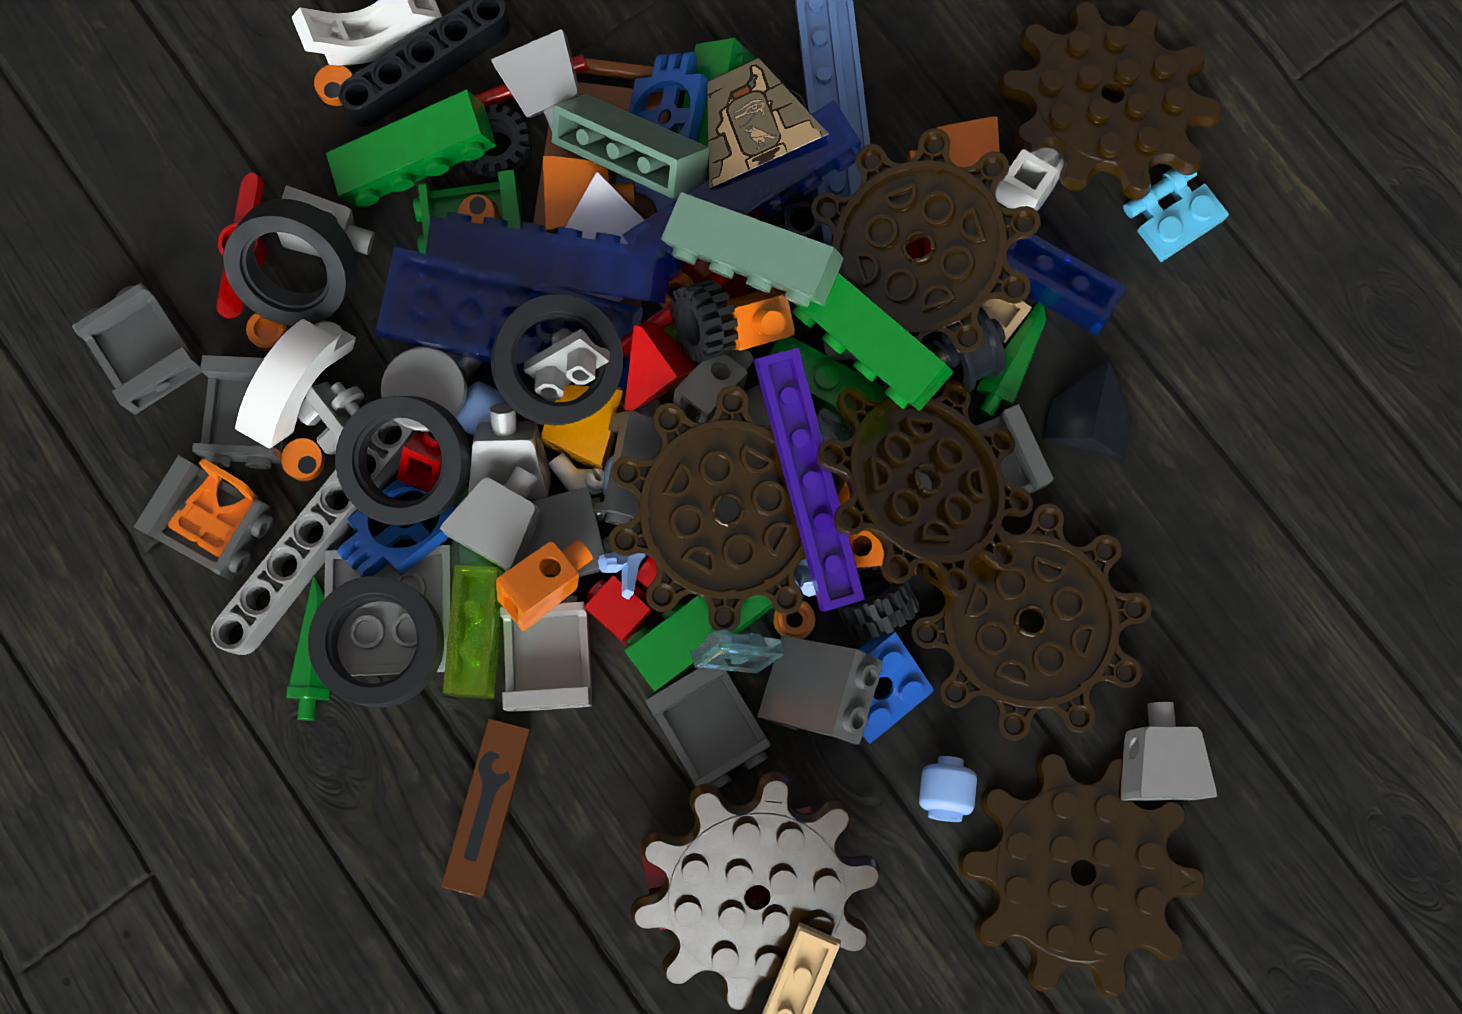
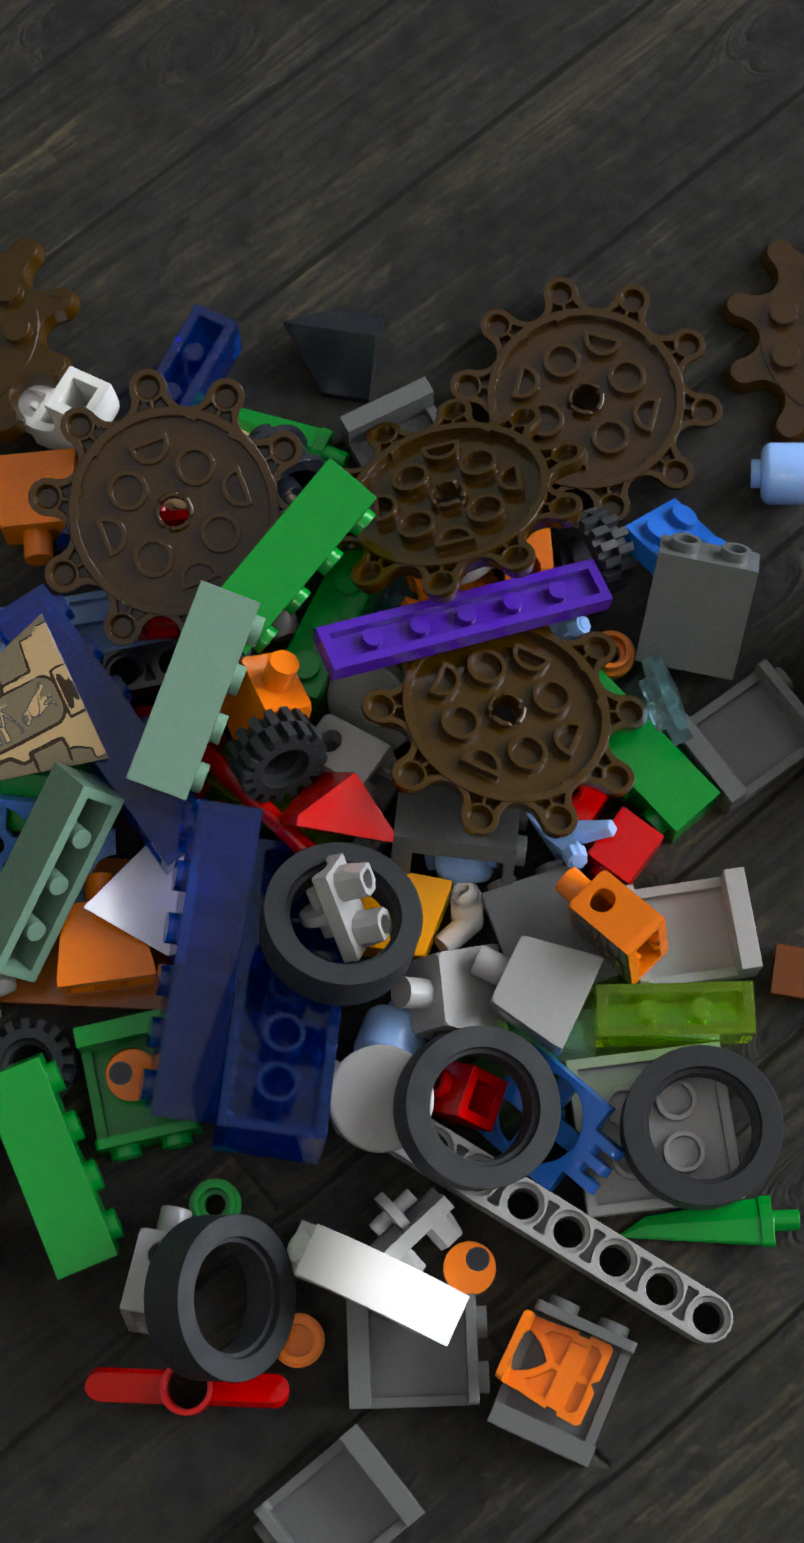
camera: 95 degrees left, 5 degrees down
light grey torso [1120,702,1217,800] -> none
medium azure plate [1123,168,1229,262] -> none
none -> green plate [189,1178,242,1217]

